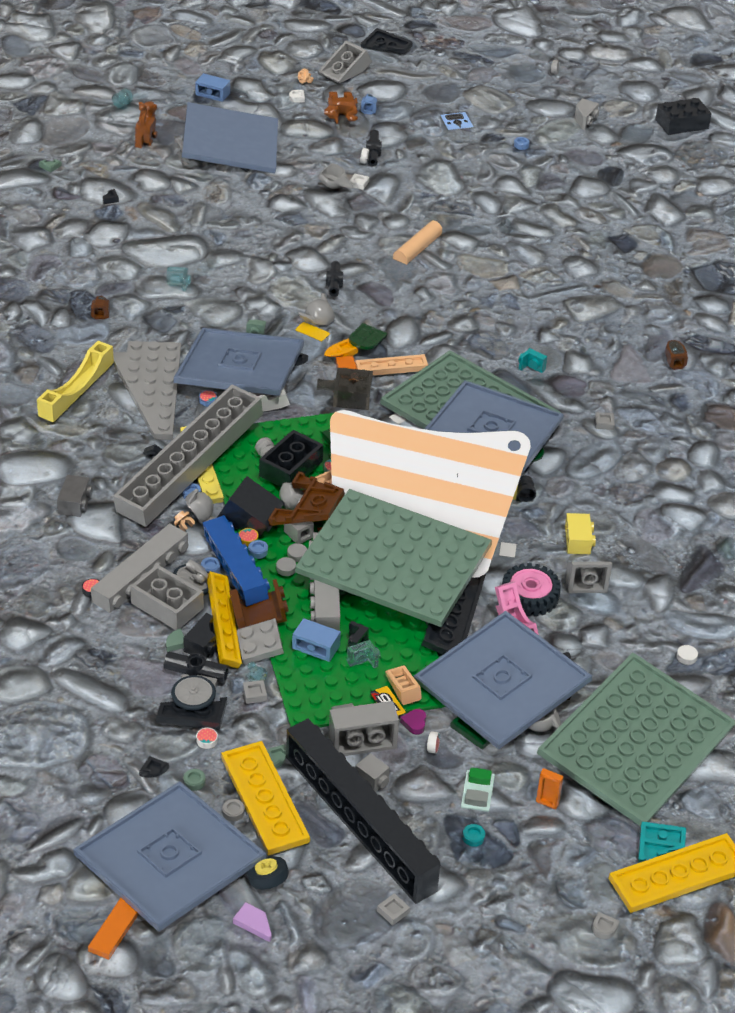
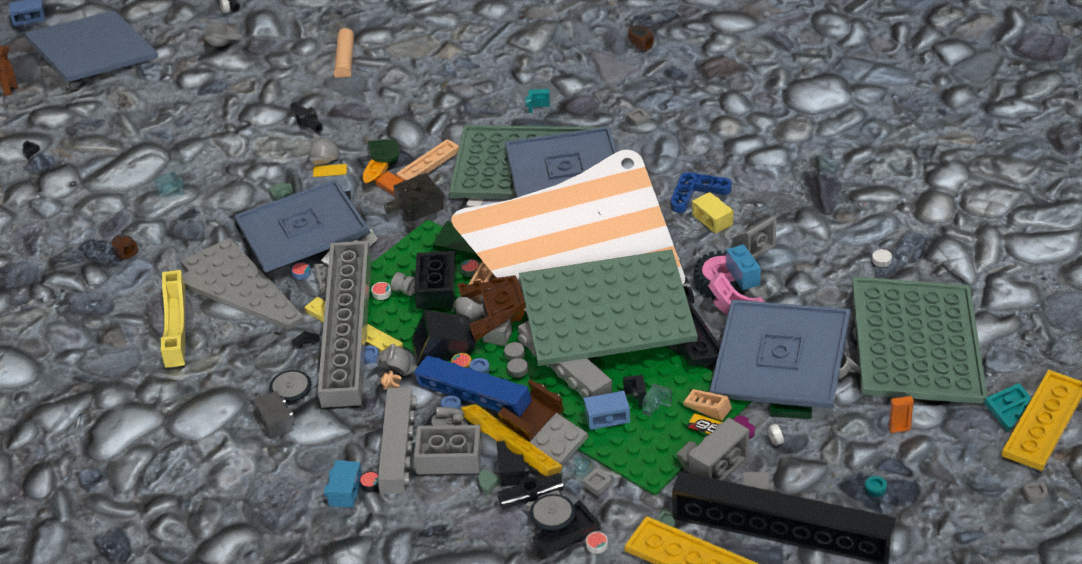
camera: 30 degrees left, 0 degrees up
white tile [350,174,369,190] -> none
piece [461,768,495,812] -> none
none -> light grey wheel [269,370,312,402]
none -> dark azure brick [324,460,362,508]
none -> tile [371,282,391,300]
none -> blue beam [671,172,732,213]
none -> black tile [683,277,695,304]
none -> dark azure brick [726,244,761,290]

